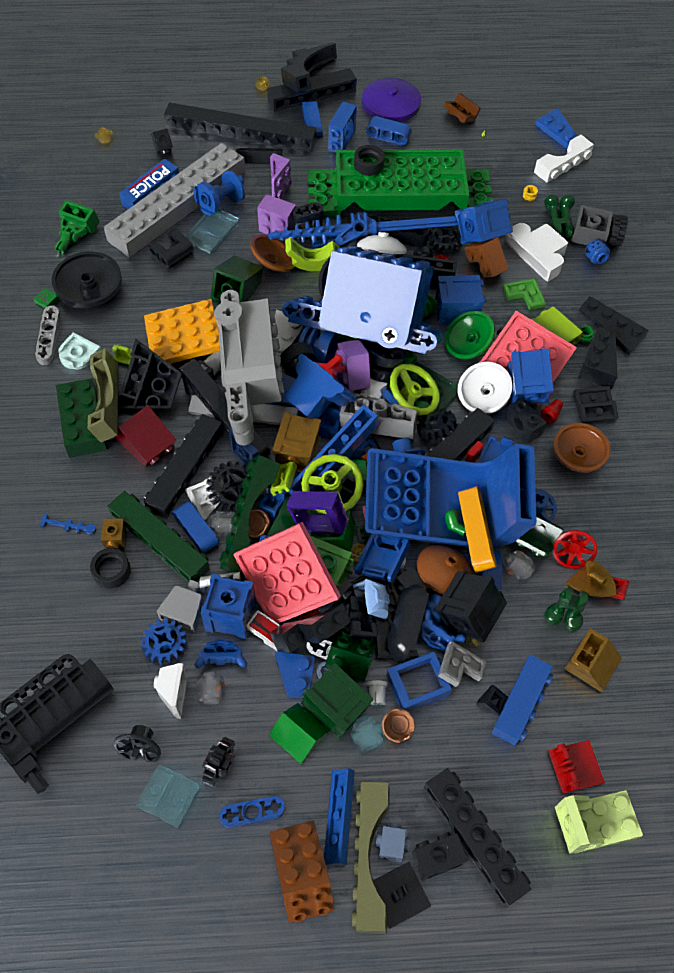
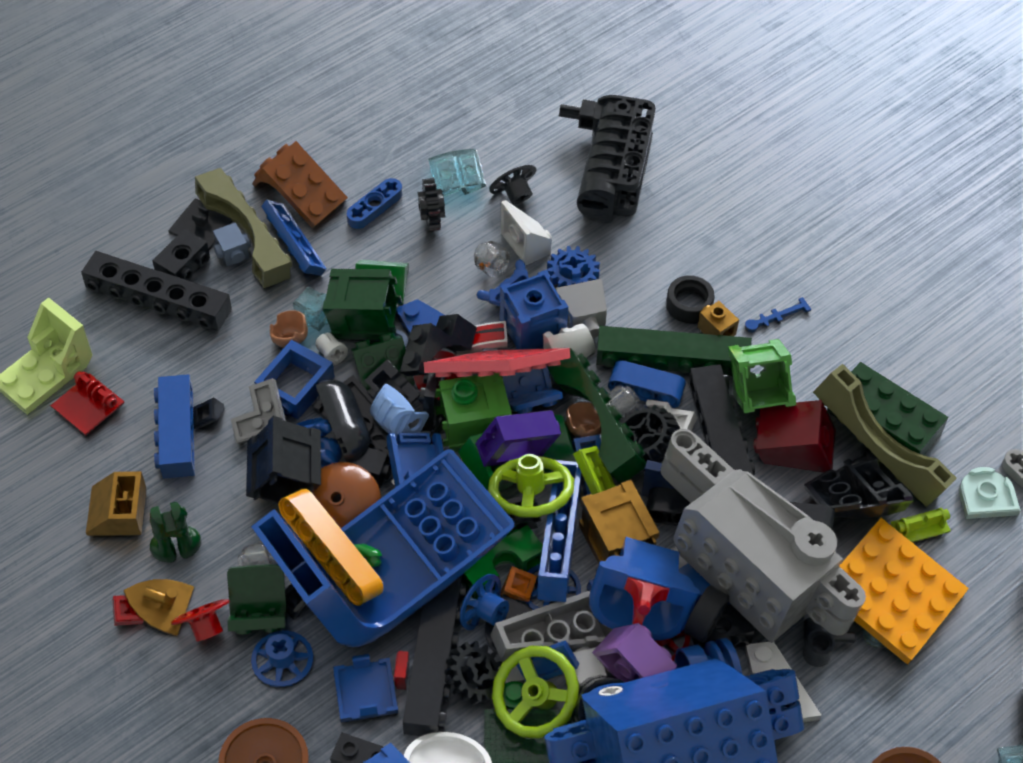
camera: 145 degrees right, 5 degrees down
dark green slope [210,255,264,303] -> none
none -> bright green container [728,339,796,413]

